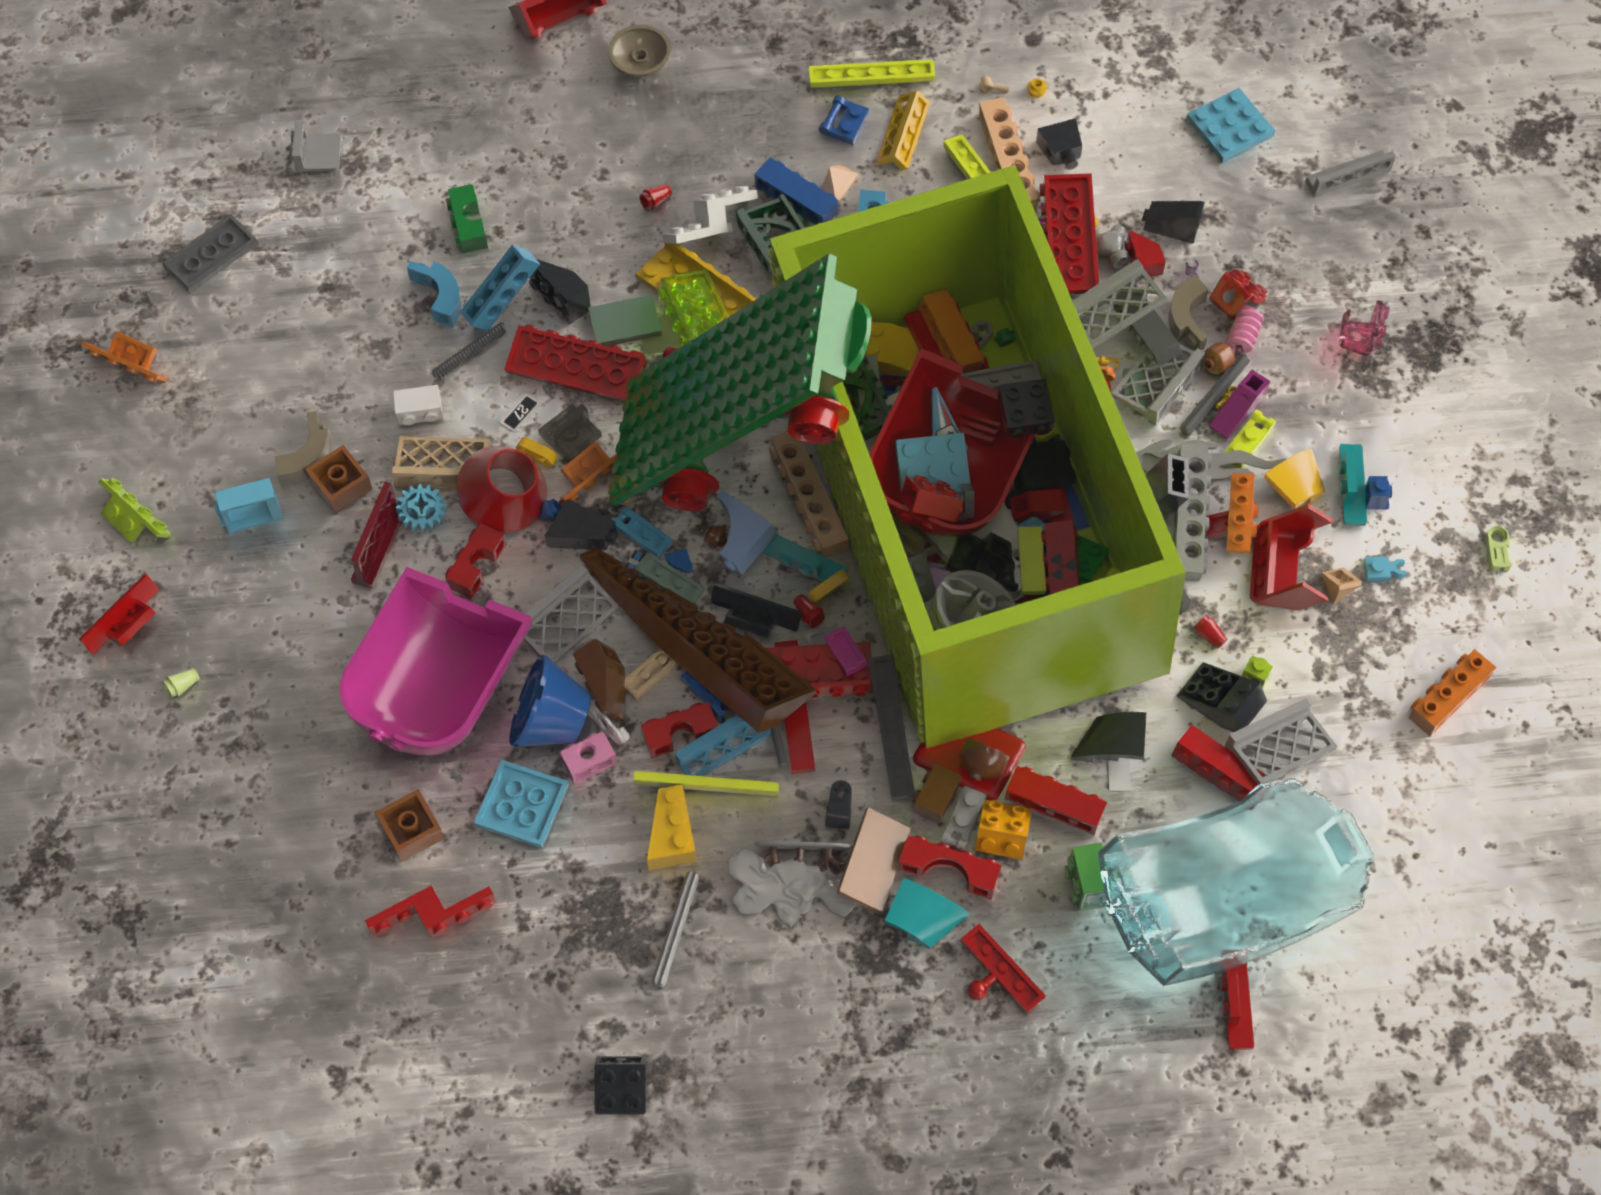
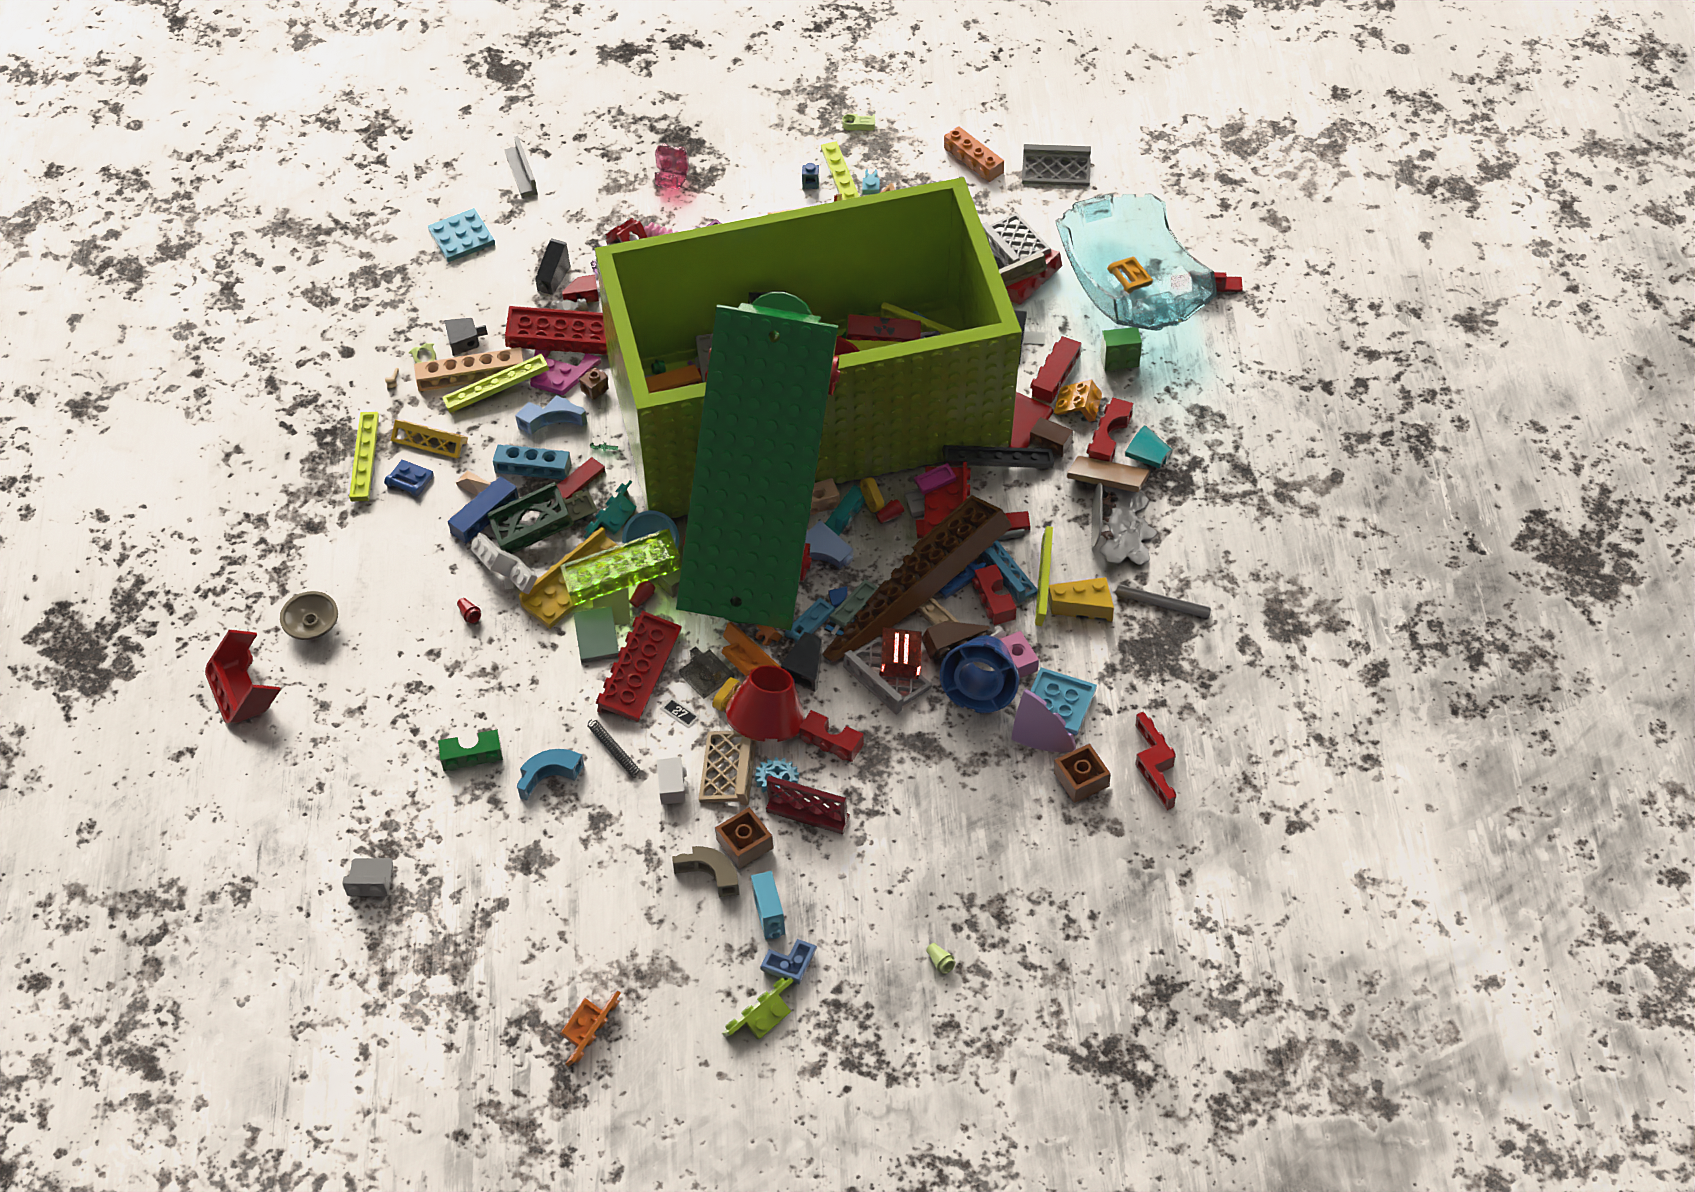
camera: 85 degrees left, 10 degrees down
red bracket [79,574,159,654] -> none
dark grey tile [162,214,259,293] -> none
dark pink cylinder [339,567,532,756] -> none
dark azure brick [460,244,540,331] -> none
black slope [529,259,591,324] -> none
black bracket [594,1056,647,1114] -> none
reddish brown plate [704,525,728,548] -> none
black bracket [710,583,802,638] -> none
black piece [825,780,852,829] -> none
light grey plate [940,786,987,851] -> none
reddish brown cylinder [960,738,1010,782] -> none
red plate [960,924,1046,1015] -> none
yellow plate [1027,78,1048,98] -> none
teal bracket [1338,444,1367,526] -> none
none -> yellowish green piece [408,343,436,363]
none -> medium blue brick [760,939,817,985]
none -> neon yellow plate [821,141,860,200]
none -> clear red brick [879,627,922,680]
none -> dark tan fence [999,252,1047,287]
none -> lavender brick [1011,689,1076,753]
none -> light grey fence [1022,144,1091,186]
none -> light orange plate [1107,256,1153,294]

